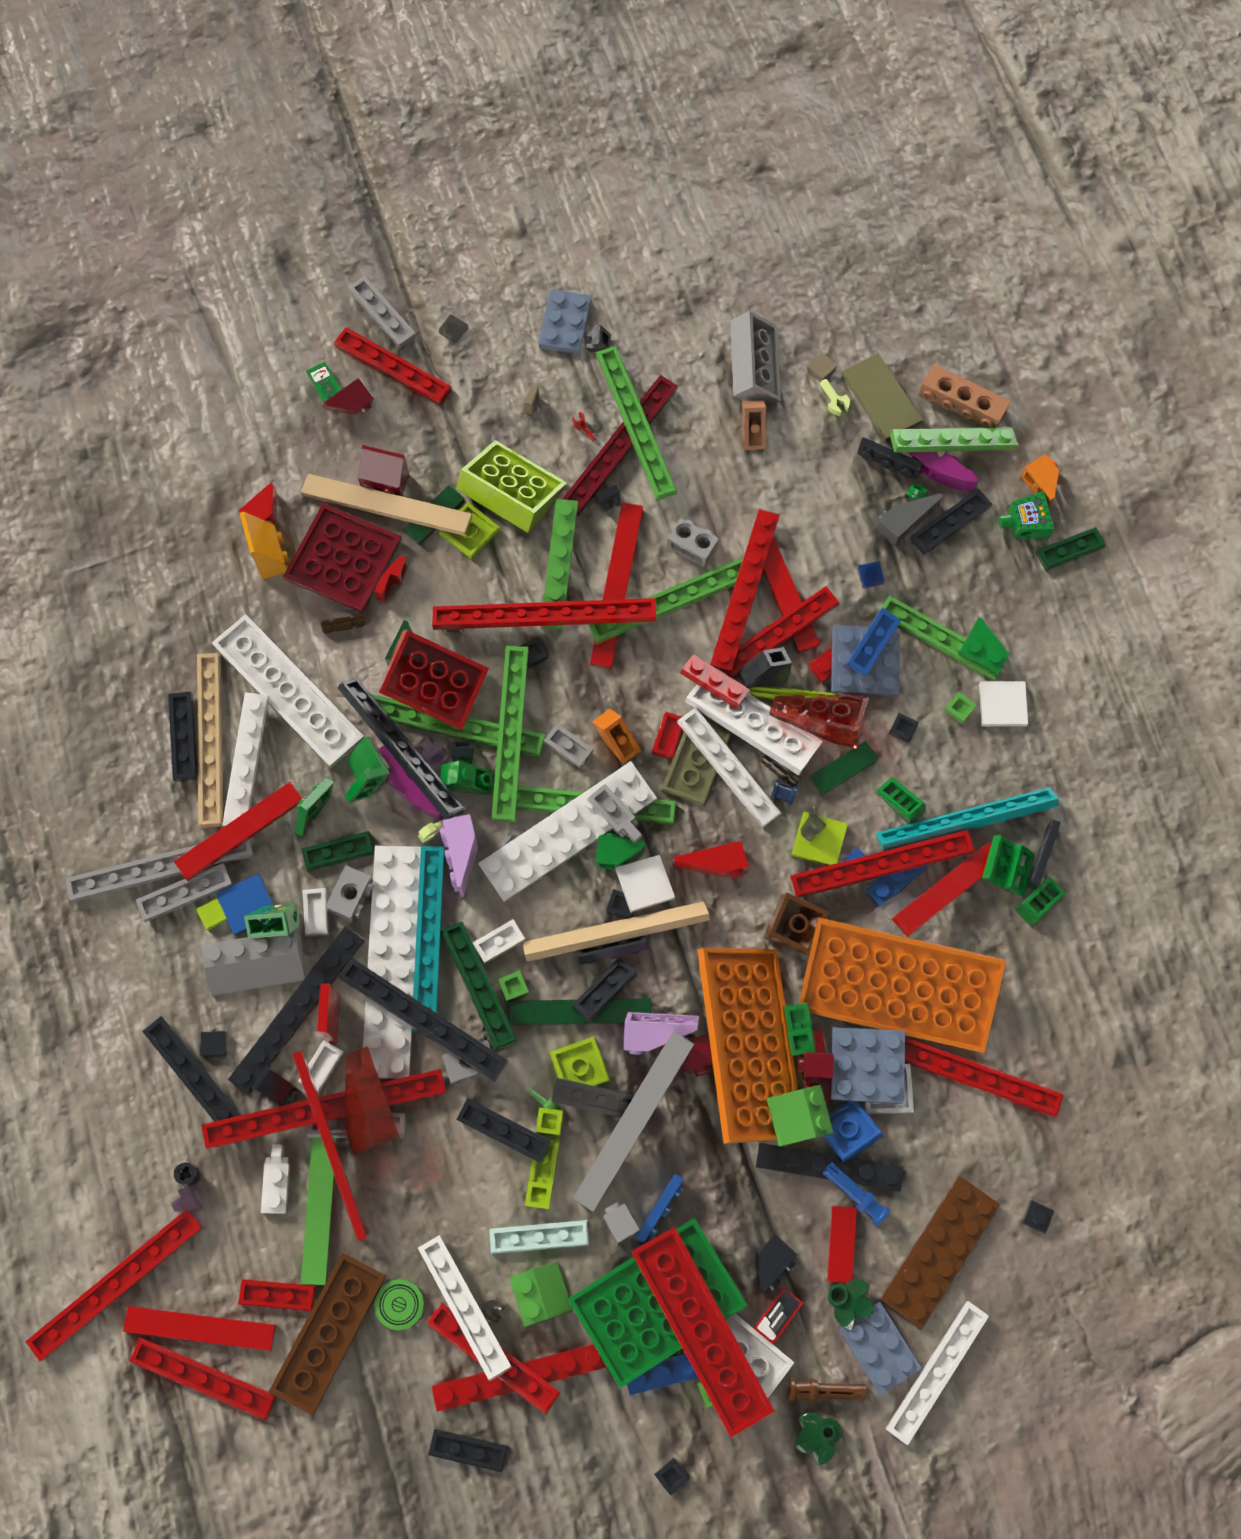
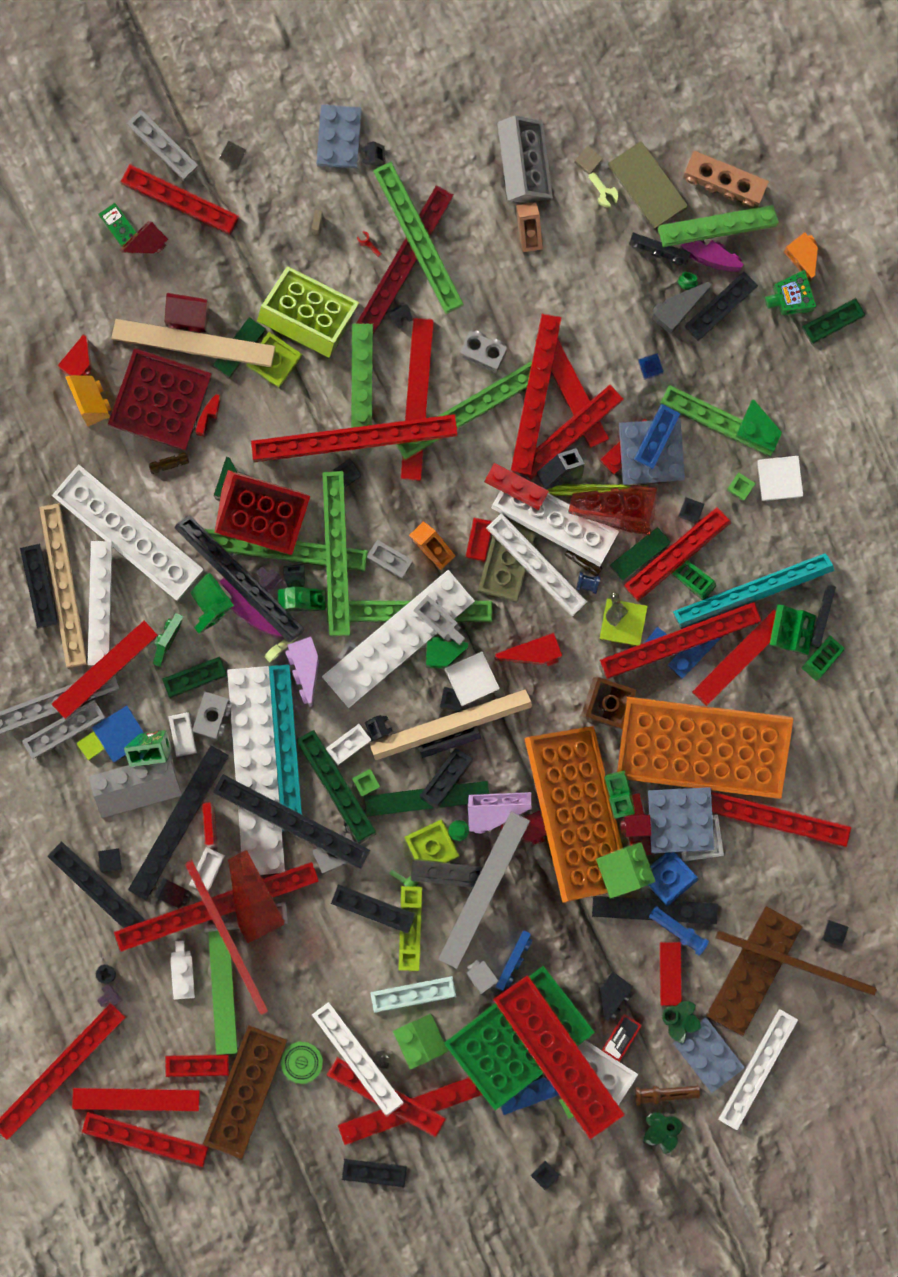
camera: 10 degrees left, 10 degrees up
none -> black tile [365,715,393,741]
none -> green plate [448,820,469,841]
none -> red tile [624,507,731,602]
none -> reddish brown tile [715,931,877,996]

